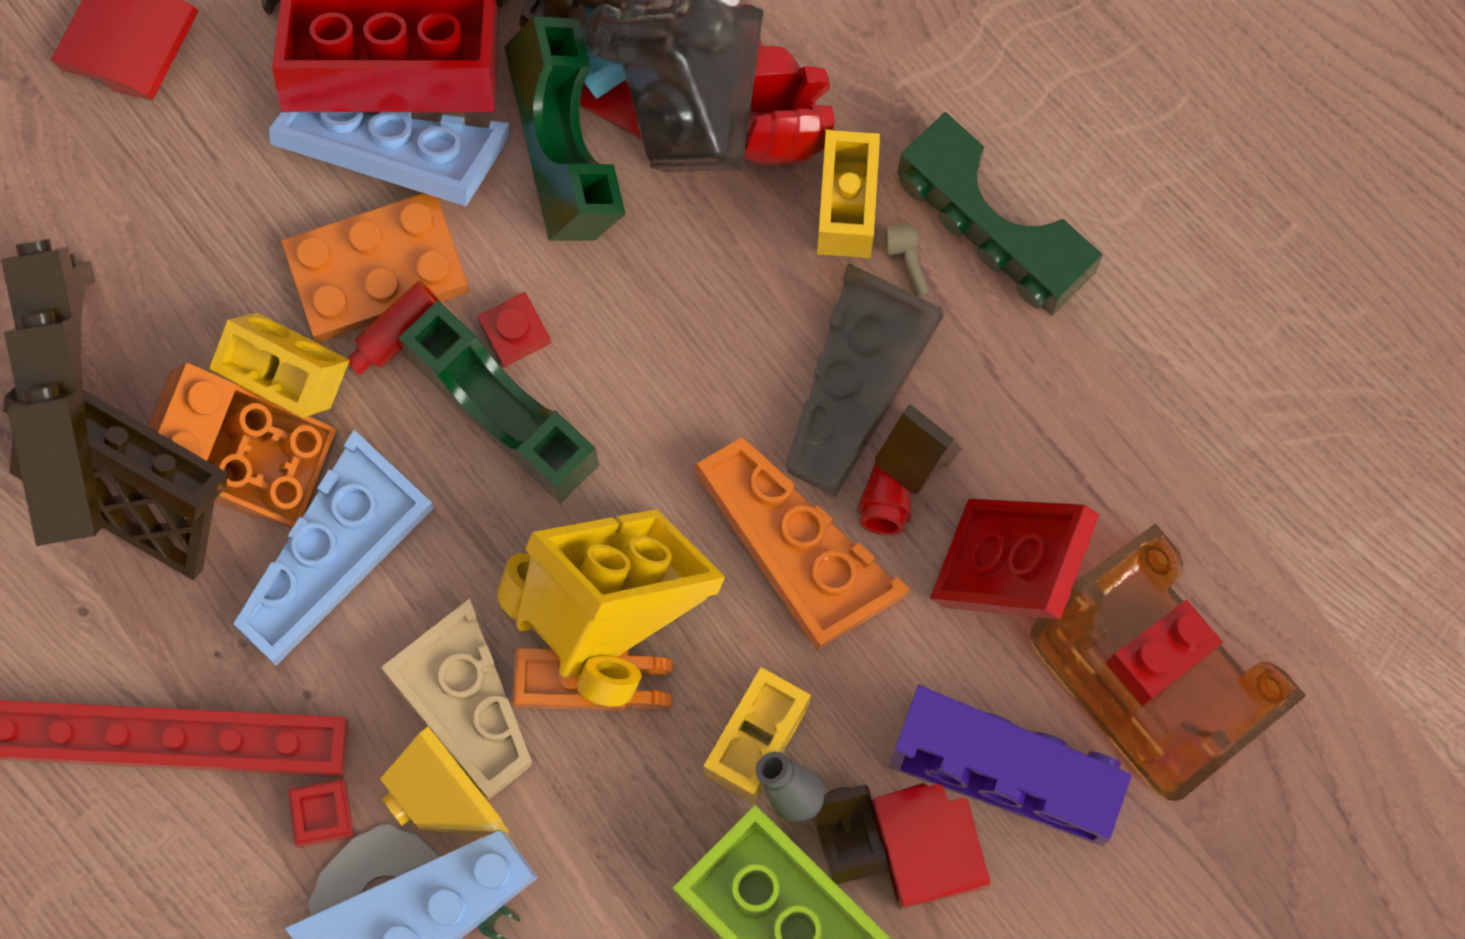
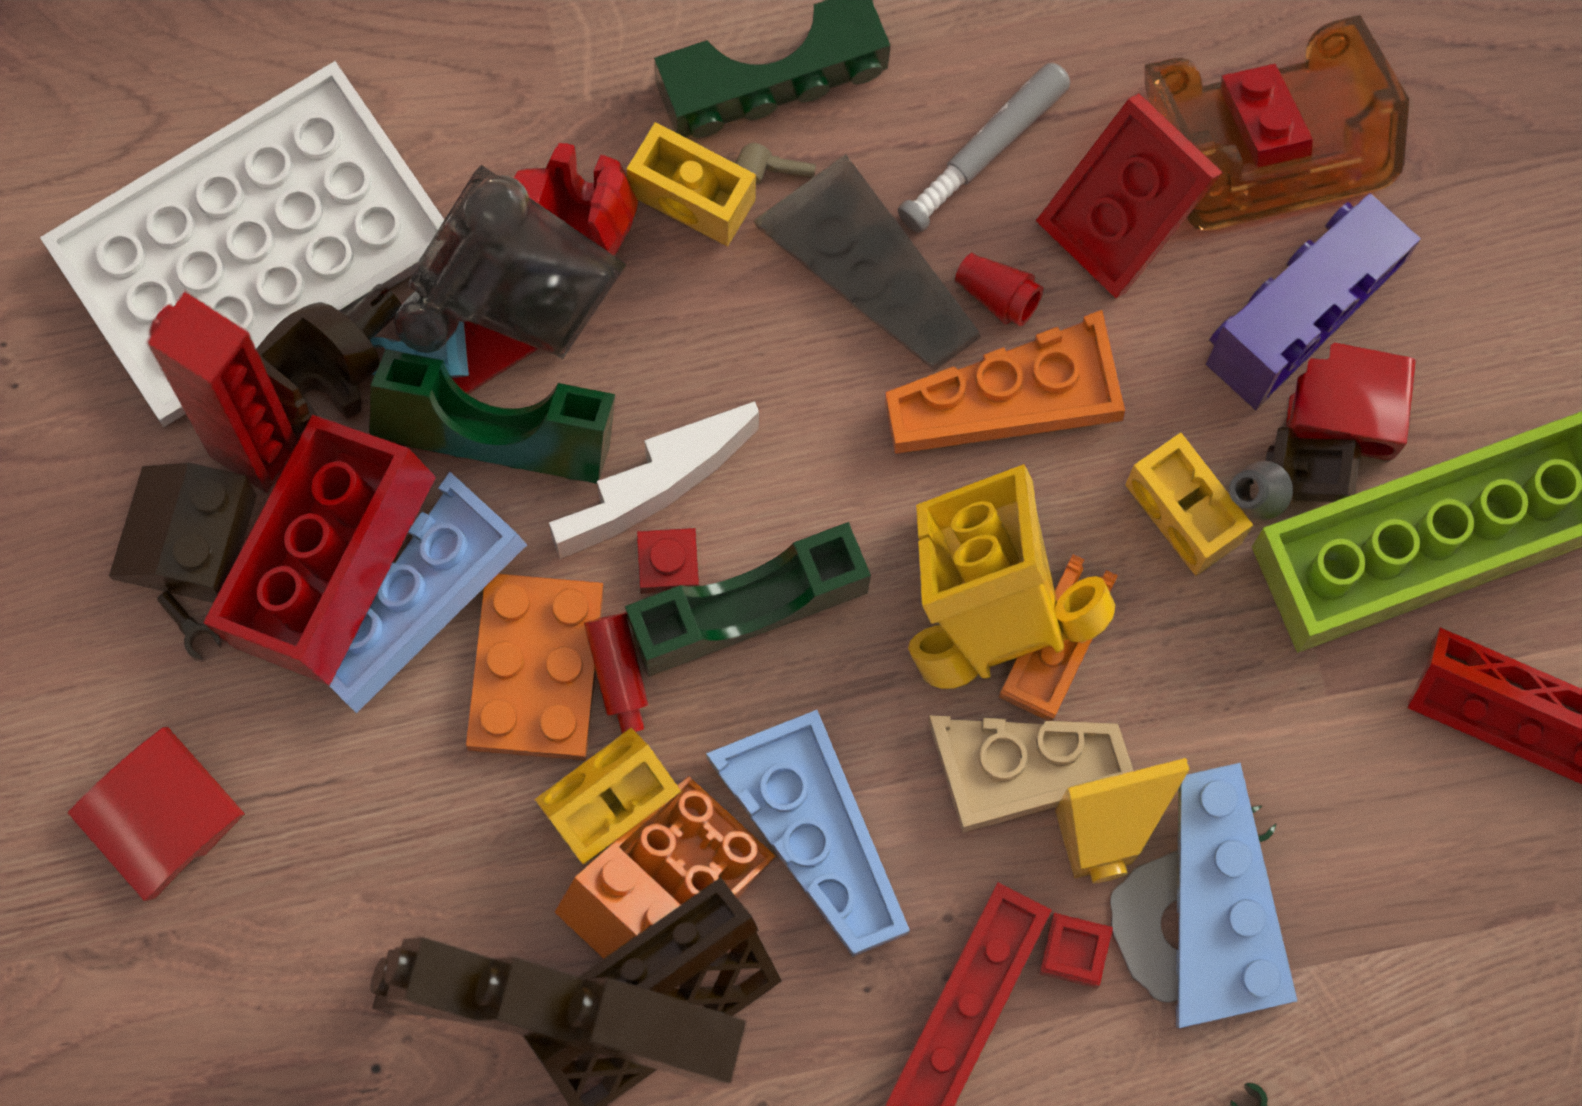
camera: 70 degrees left, 0 degrees up
dark brown slope [875,404,962,494] -> none
none -> white slope [549,401,759,559]
none -> light grey piece [897,63,1070,233]

